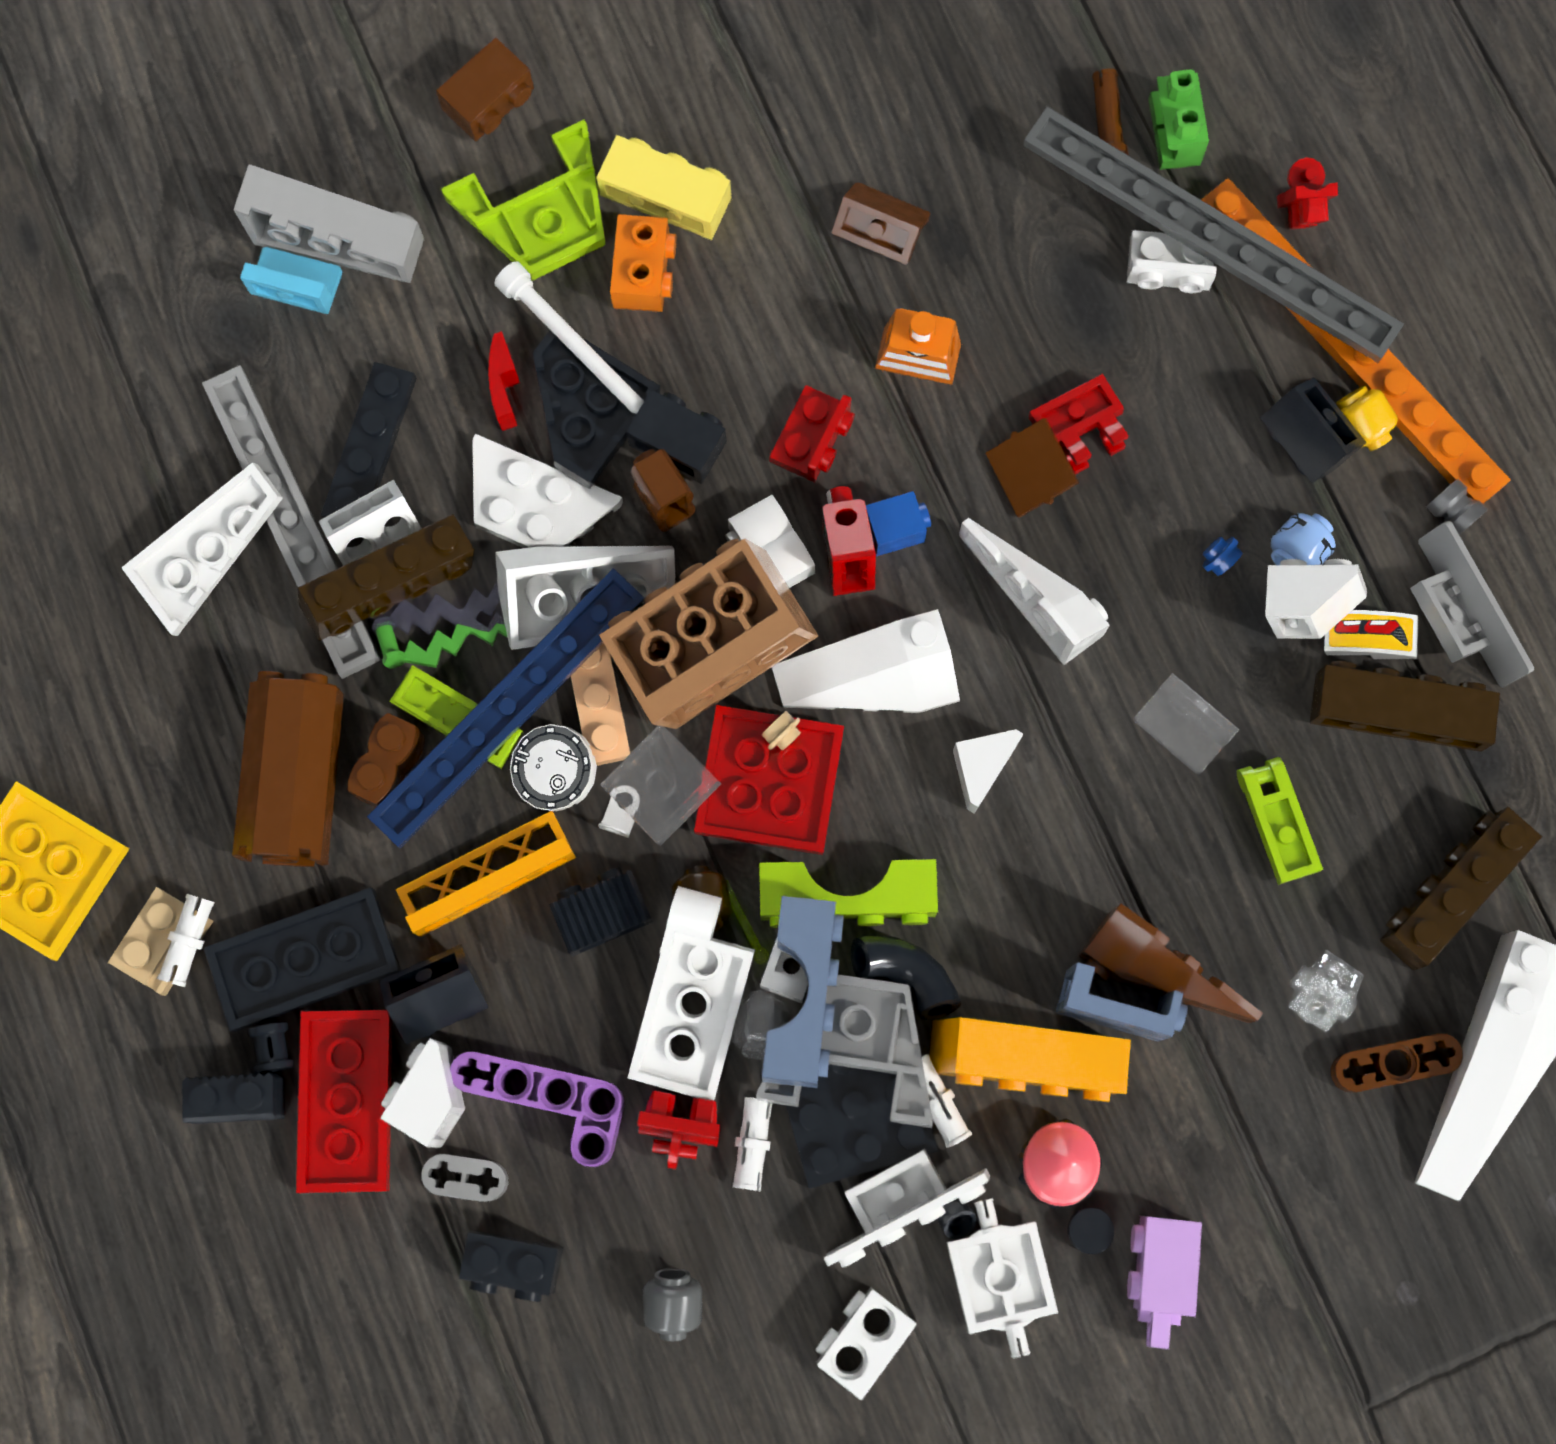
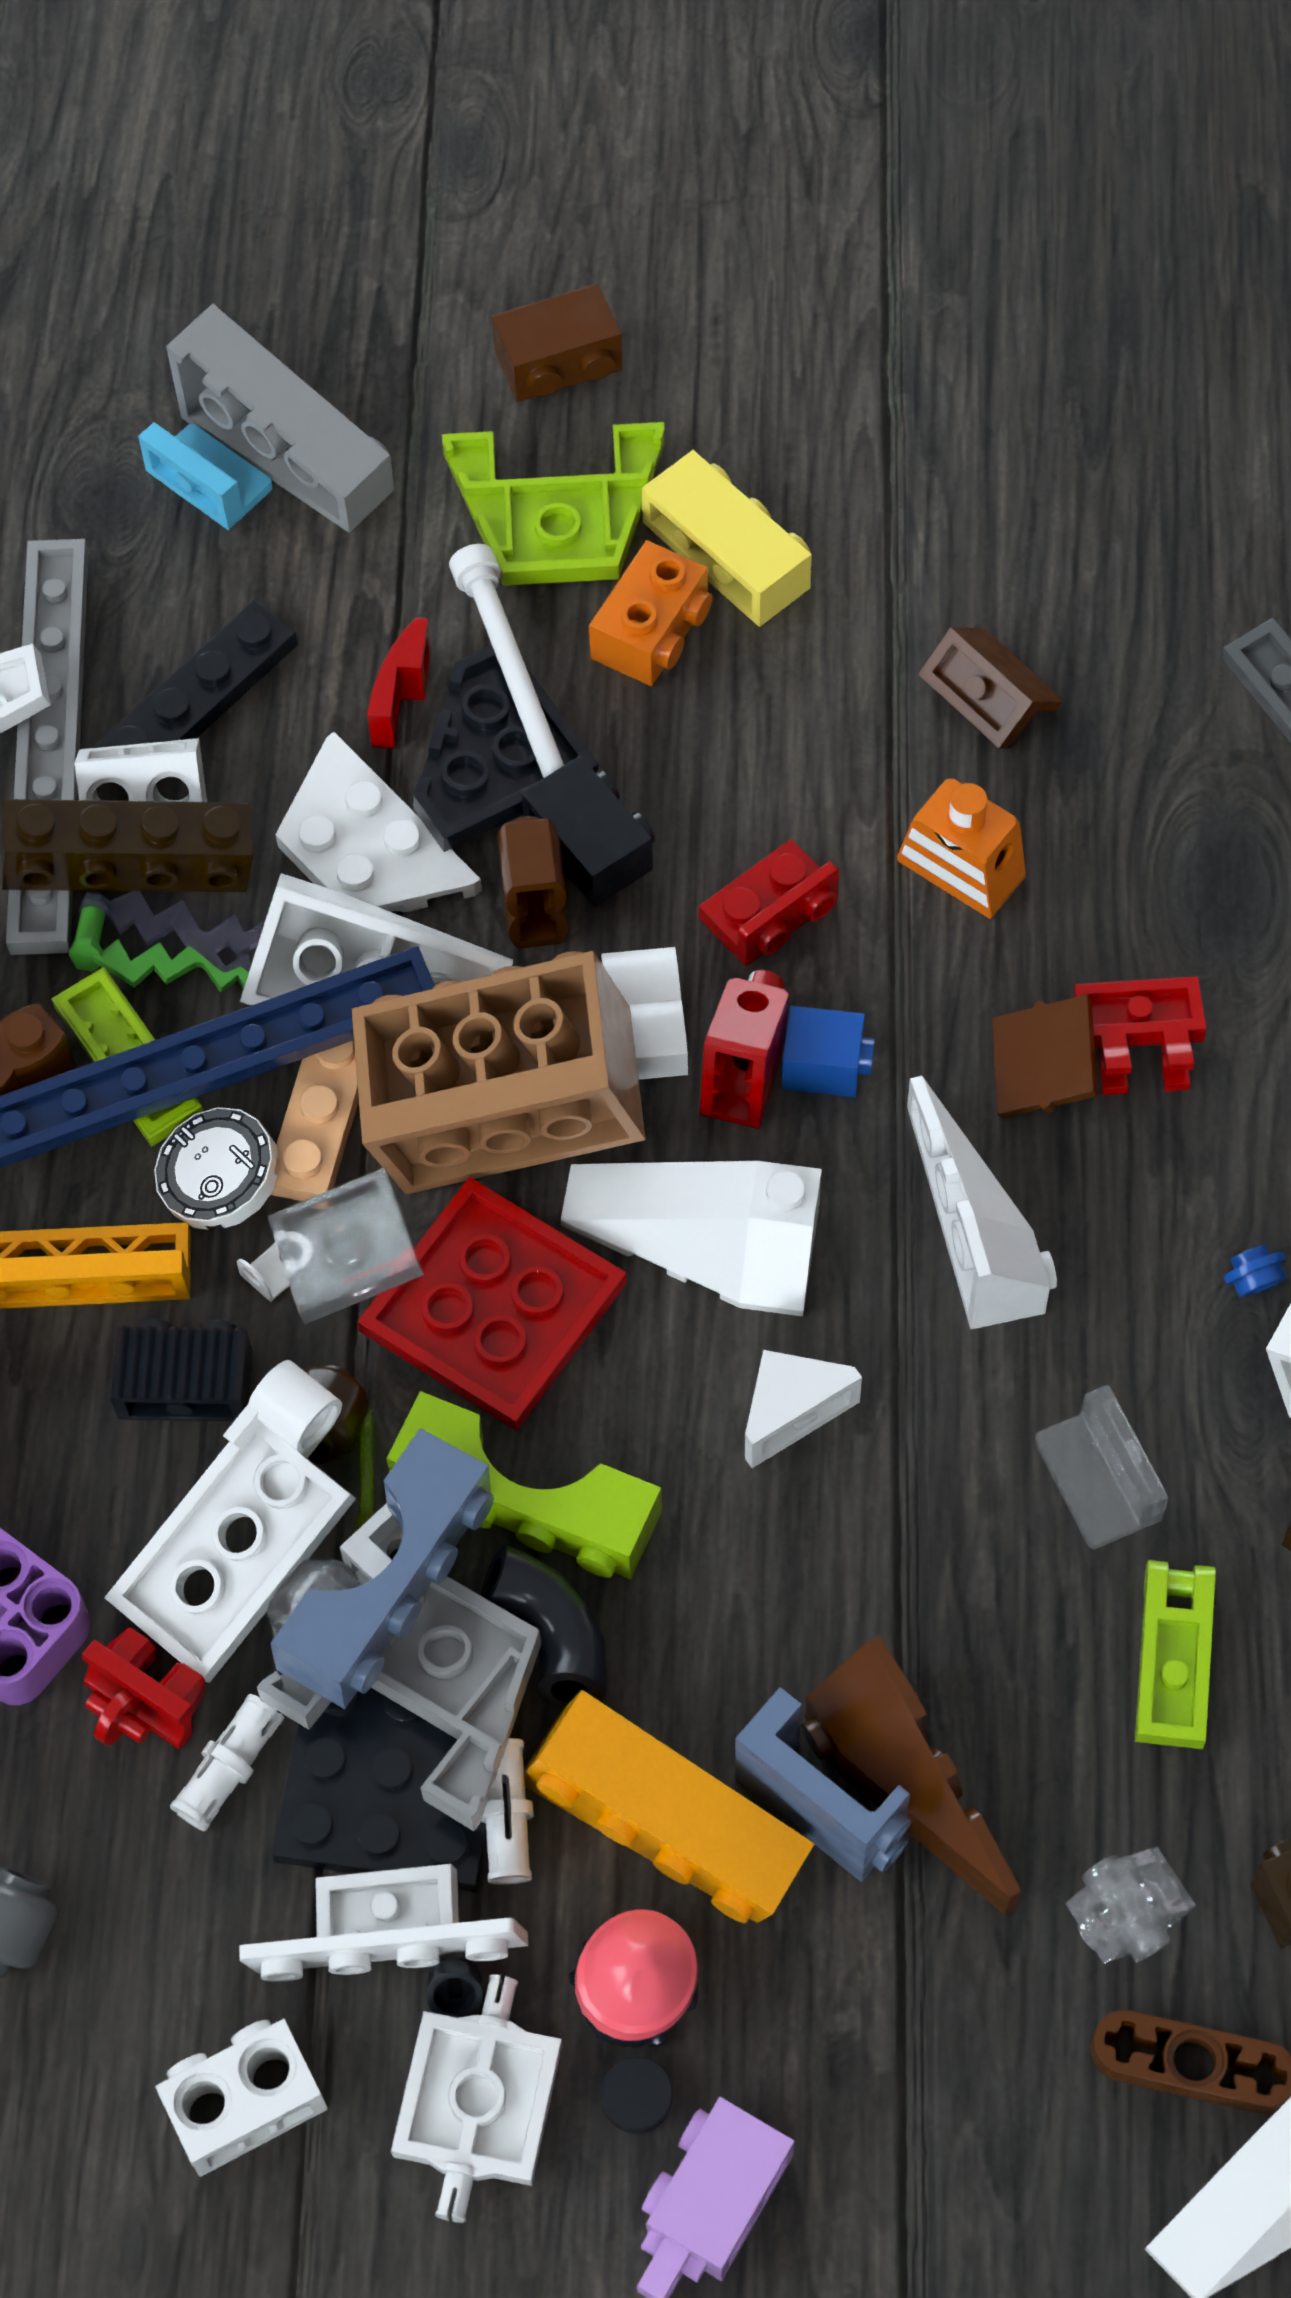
camera: 25 degrees right, 15 degrees down
tan plate [762,711,801,751] -> none

